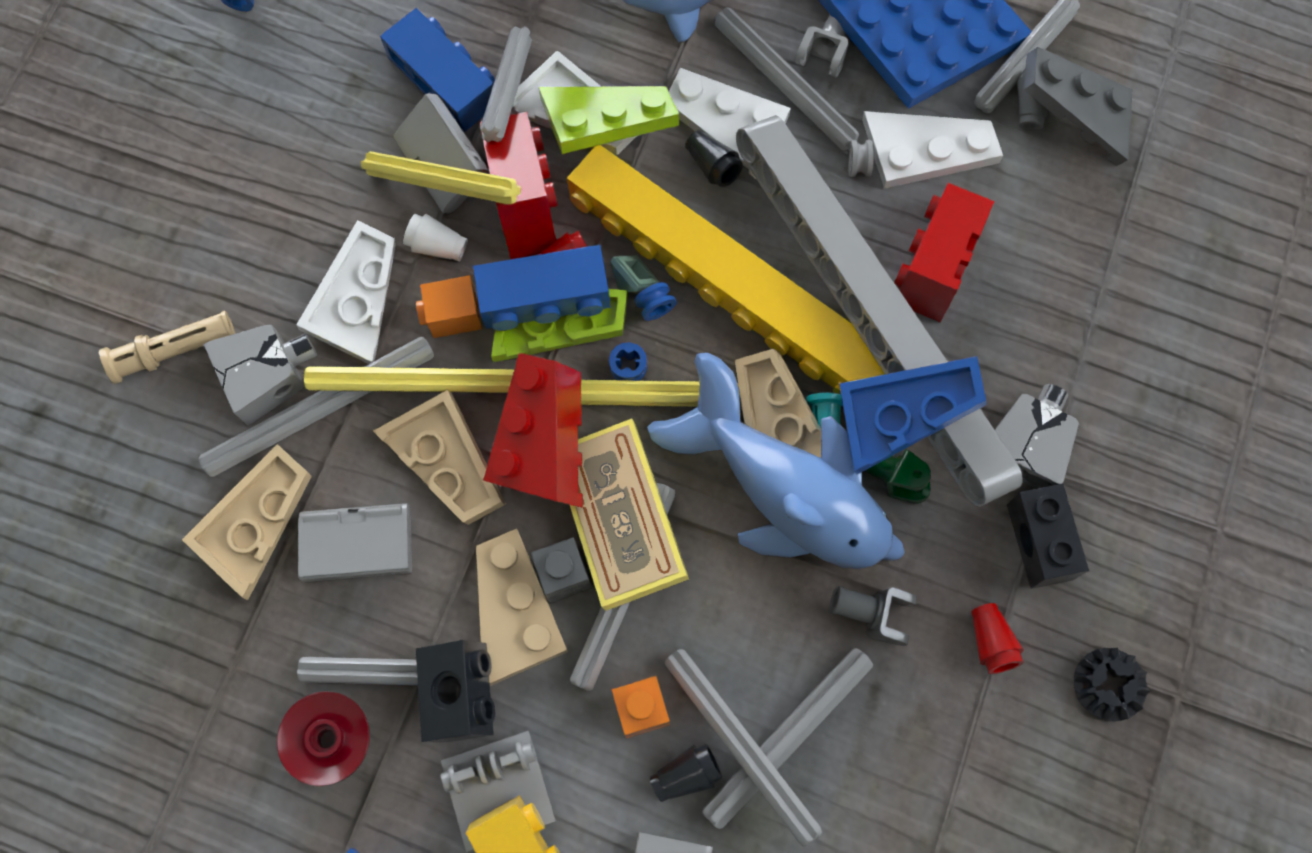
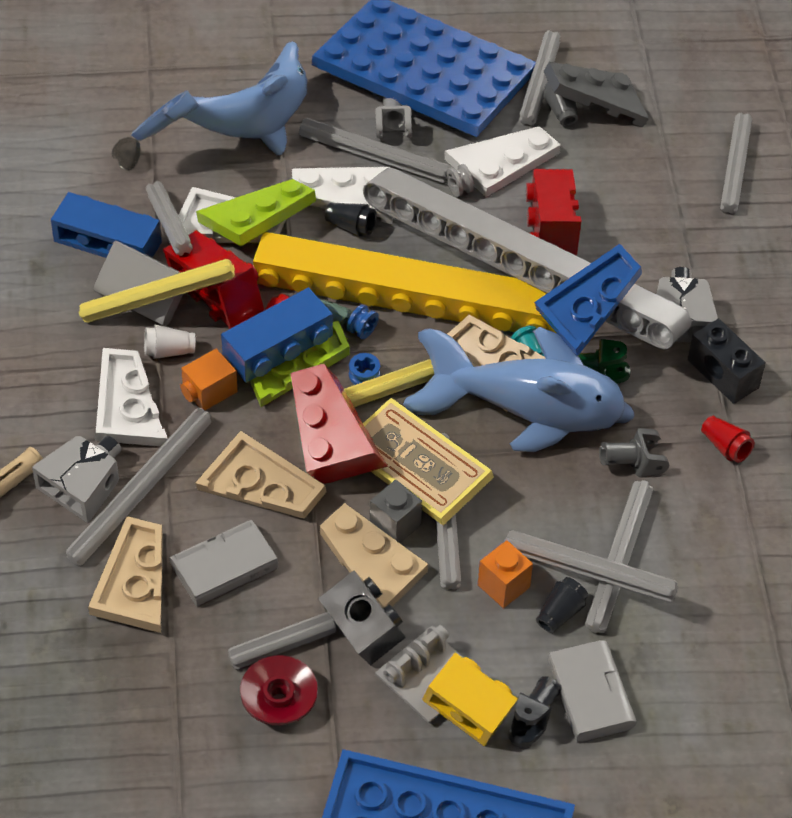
camera: 30 degrees left, 20 degrees down
light yellow axle [304,366,514,393] -> none
none -> light grey axle [720,113,752,214]

